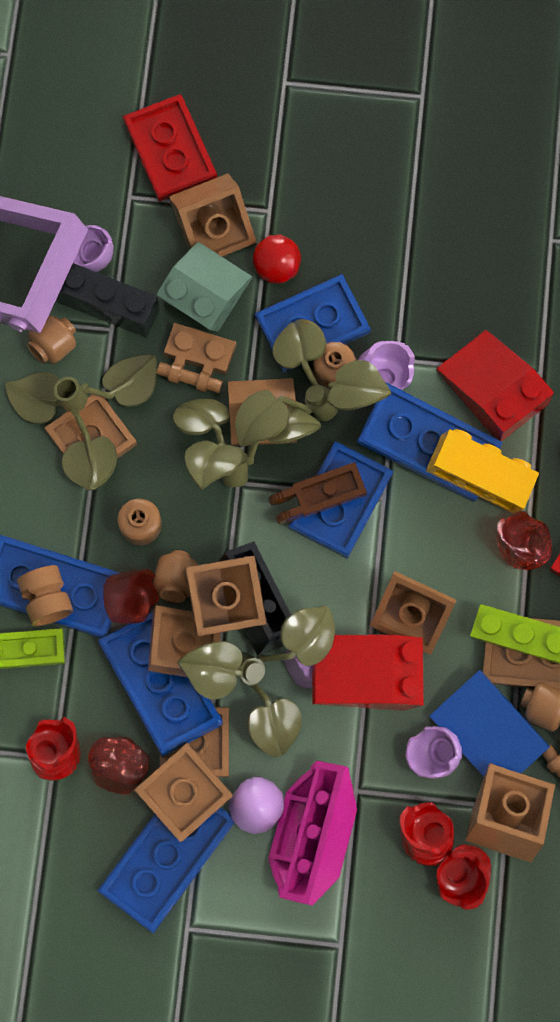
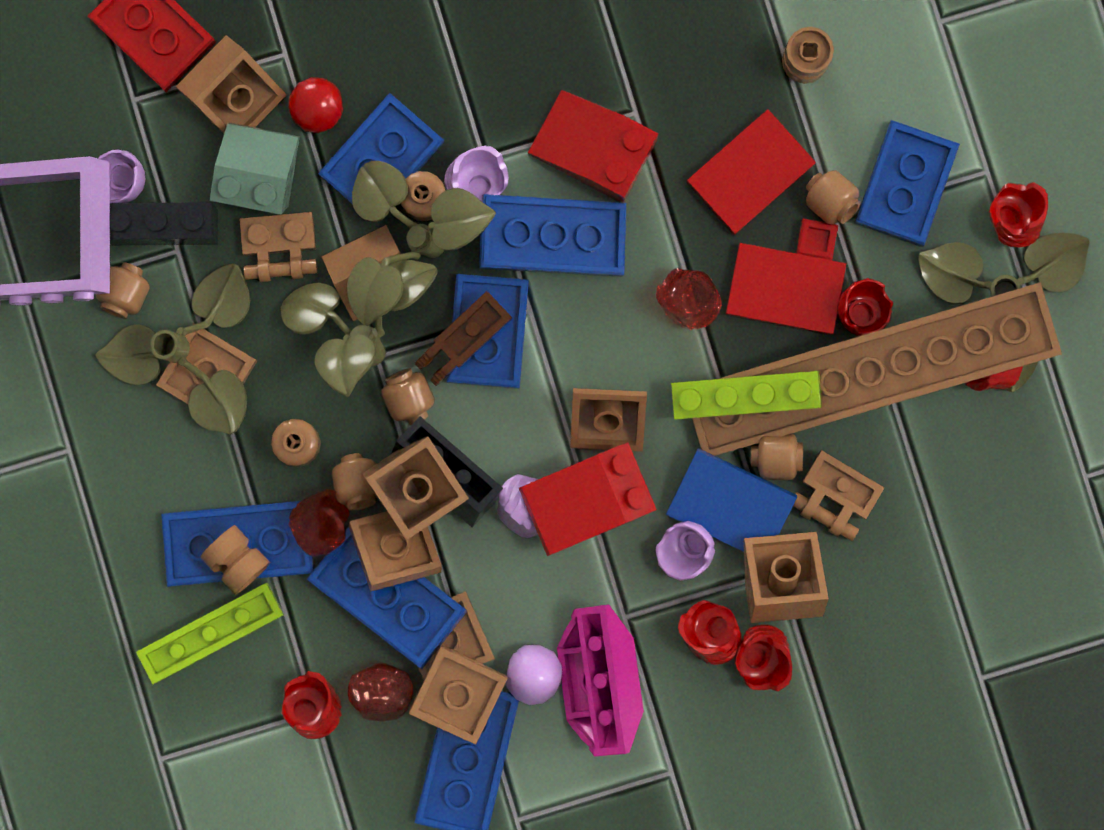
camera: 20 degrees left, 10 degrees up
olive plant [178,605,335,757] -> none
yellow brick [426,429,539,514] -> none
none -> medium nougat head [381,368,435,425]

